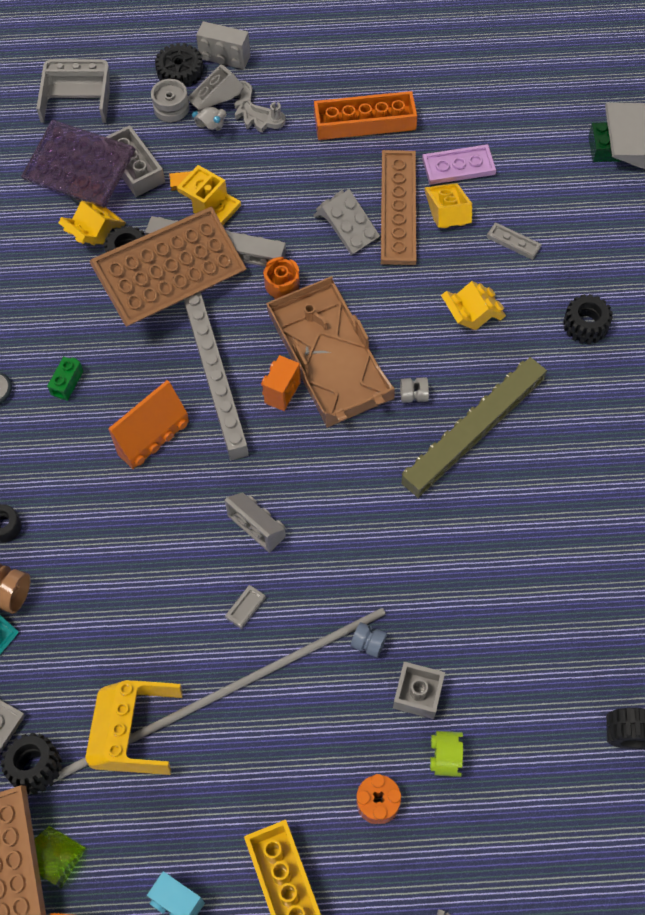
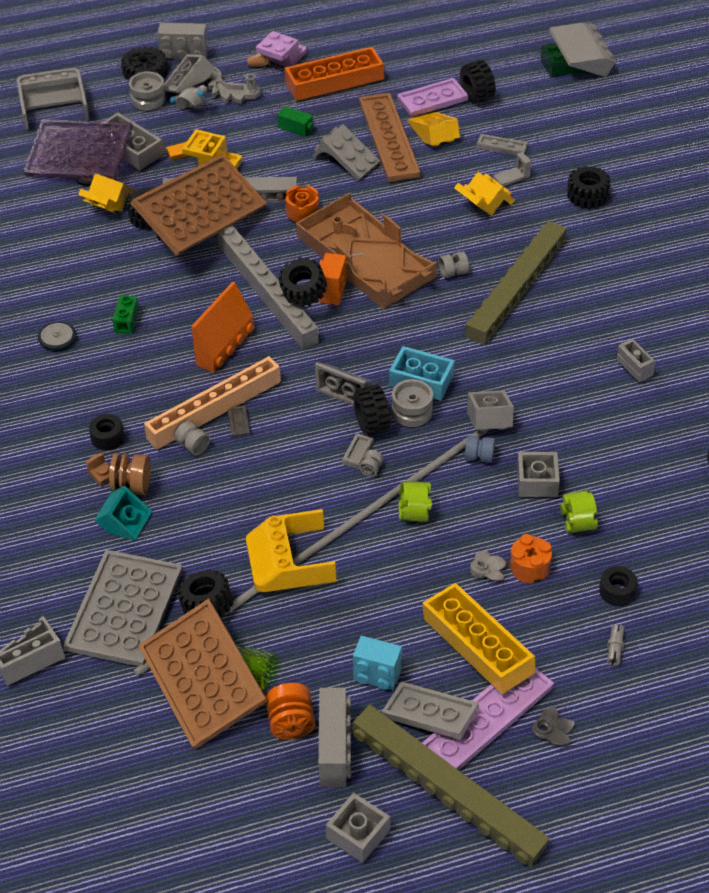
camera: 15 degrees left, 15 degrees down
none -> light nougat brick [144,357,281,450]
none -> light grey wheel [174,421,210,456]
none -> flat silver tile [227,405,251,439]
none -> medium nougat cone [247,53,270,67]
none -> lavender bracket [256,31,307,67]
none -> green brick [277,106,314,137]
none -> black tyre [279,257,327,307]
none -> black tyre [353,384,391,436]
none -> light grey wheel [359,450,384,477]
none -> medium azure brick [389,346,455,401]
none -> light grey wheel [392,379,433,427]
none -> lime brick [398,481,432,522]
none -> black tyre [460,59,496,104]
none -> light grey brick [467,390,514,431]
none -> light grey plate [470,551,507,581]
none -> light grey bracket [494,152,532,186]
none -> black tyre [599,566,638,606]
none -> light grey brick [617,339,656,382]

